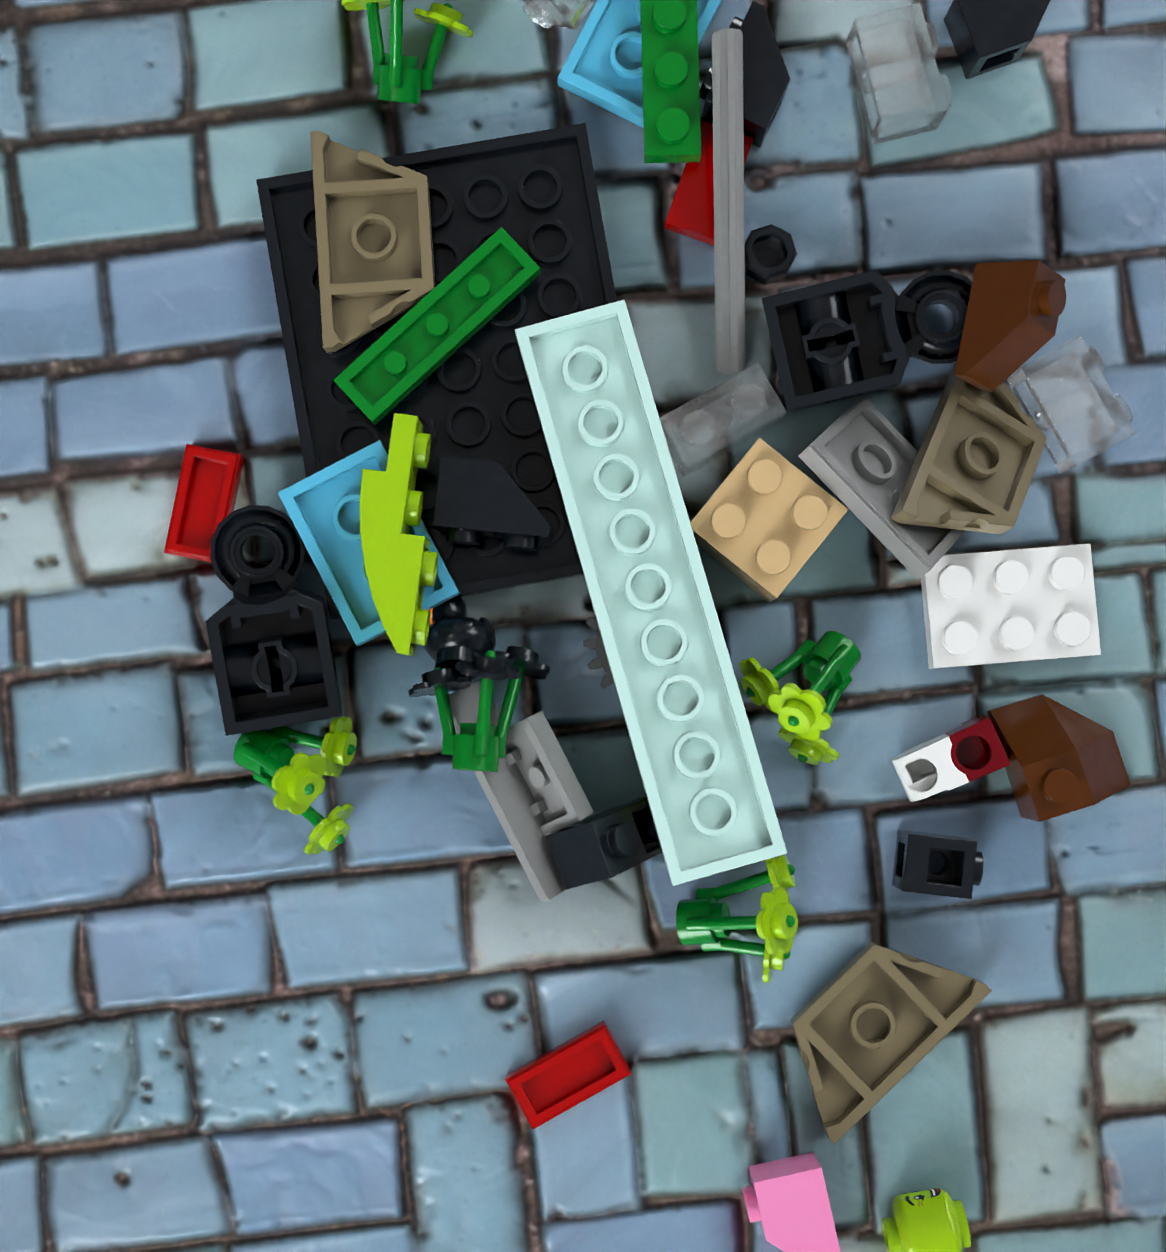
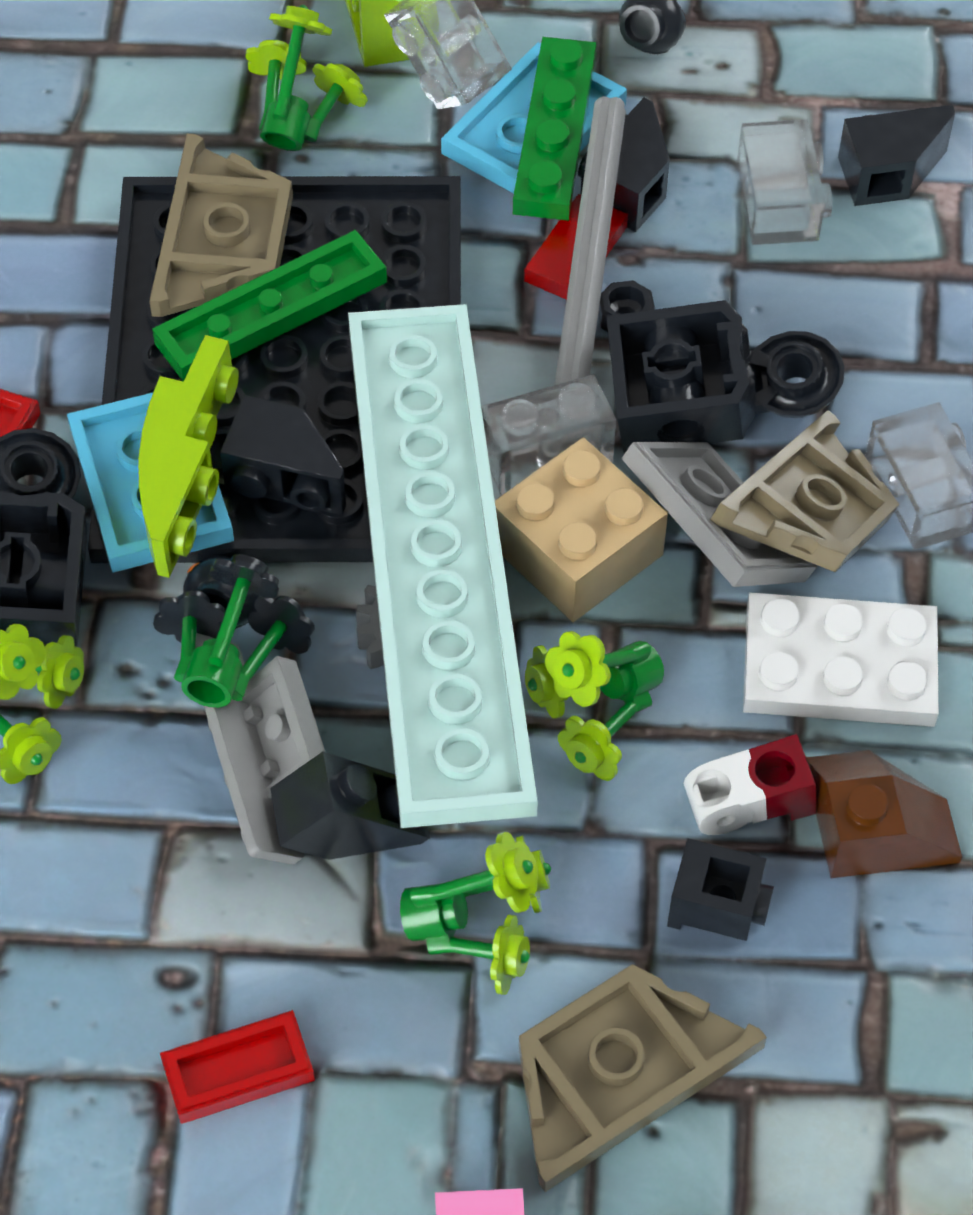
camera: 10 degrees right, 30 degrees down
reddish brown slope [954,260,1066,391] -> none

